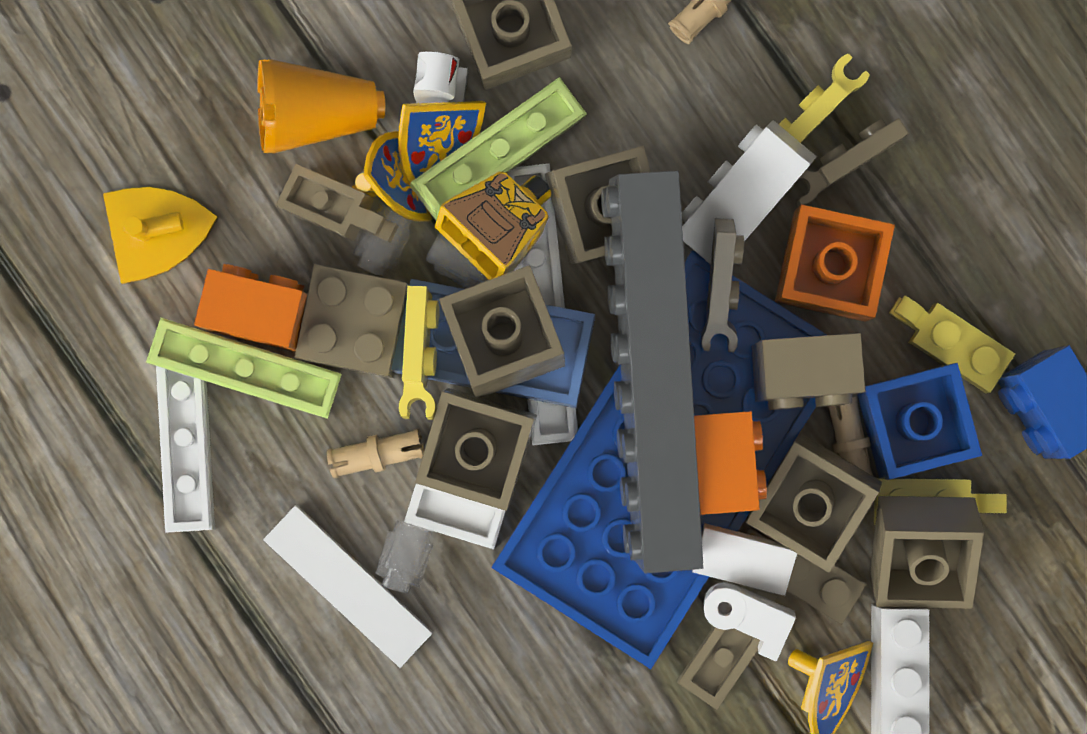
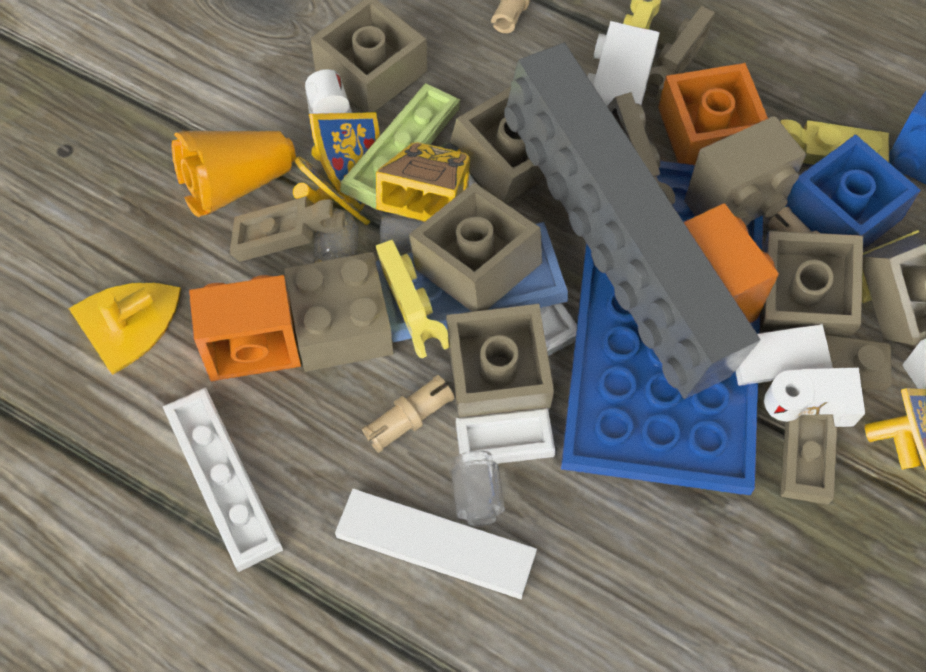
camera: 25 degrees left, 25 degrees down
yellowish green tile [146,317,342,419] -> none

